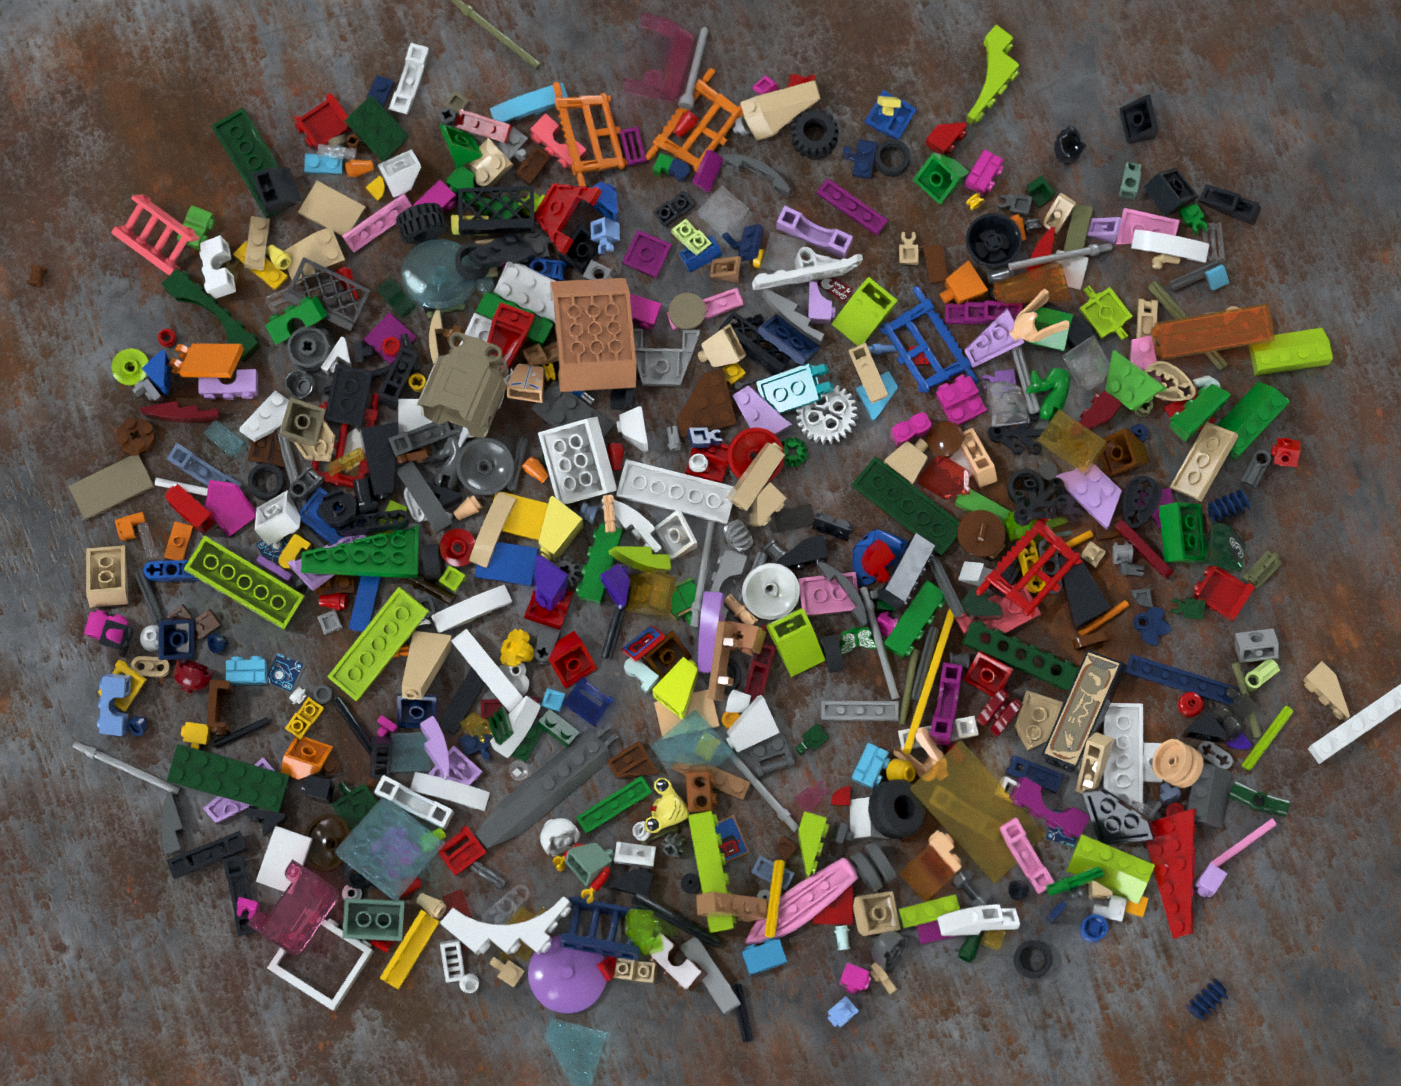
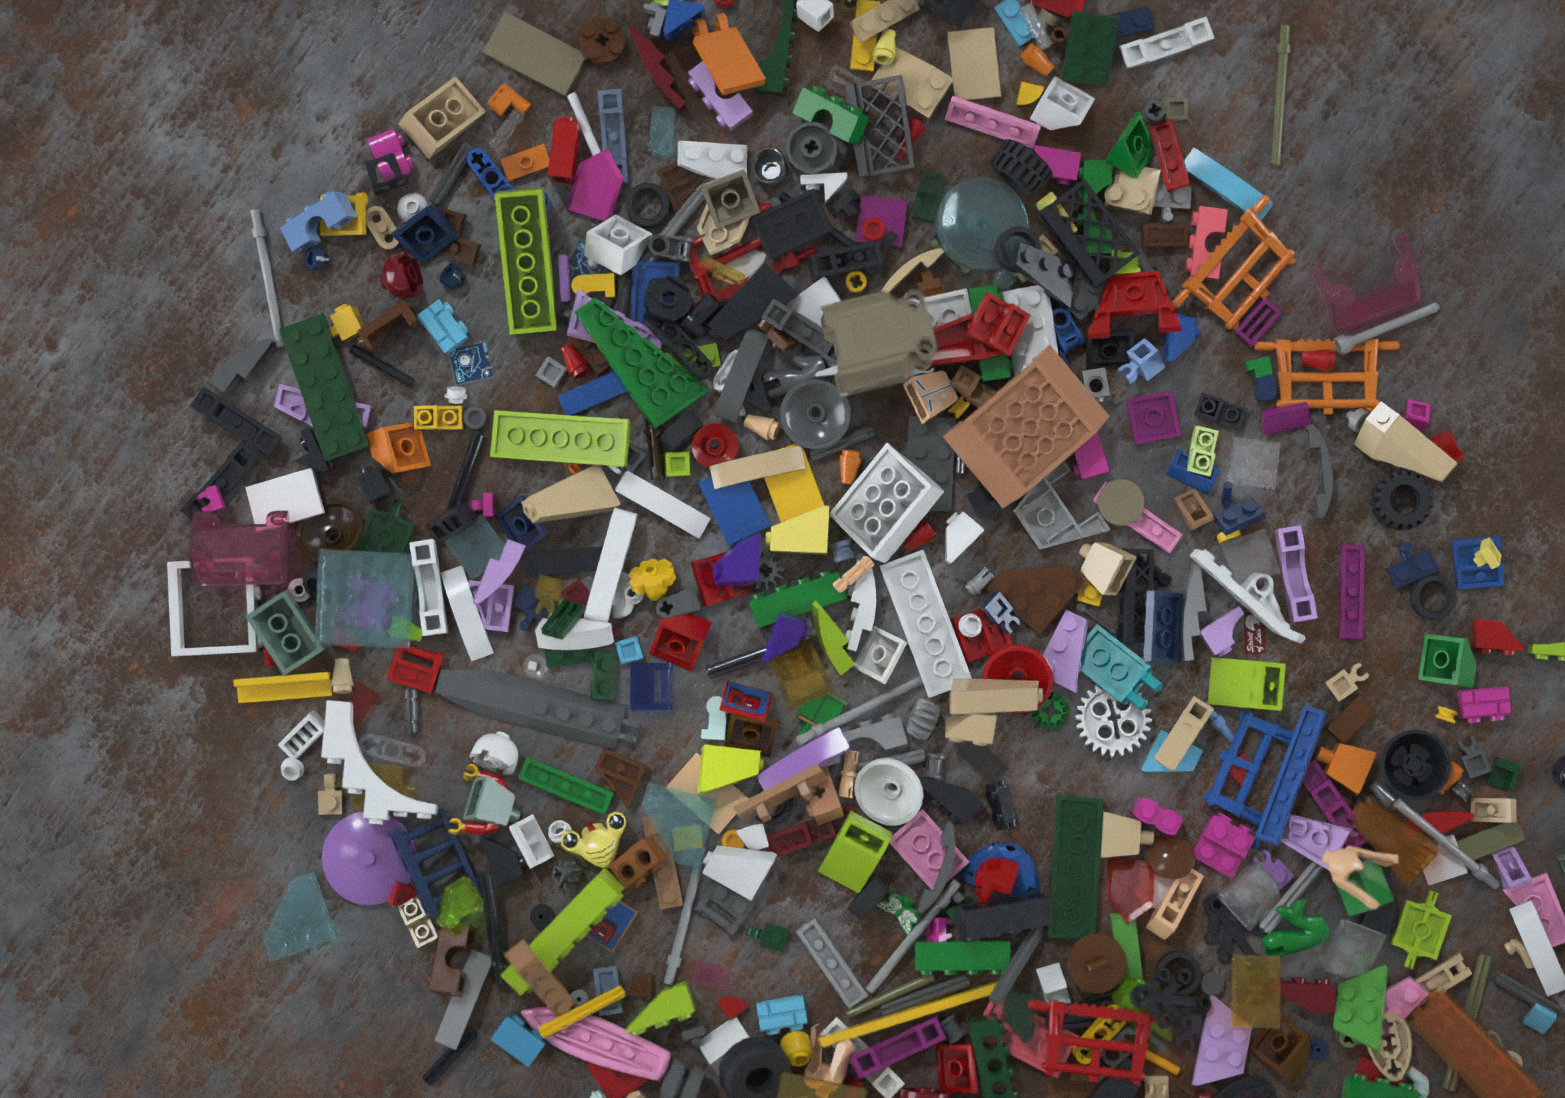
camera: 50 degrees right, 10 degrees up
none -> red slope [965,292,1031,356]
none -> blue tile [1255,705,1328,846]

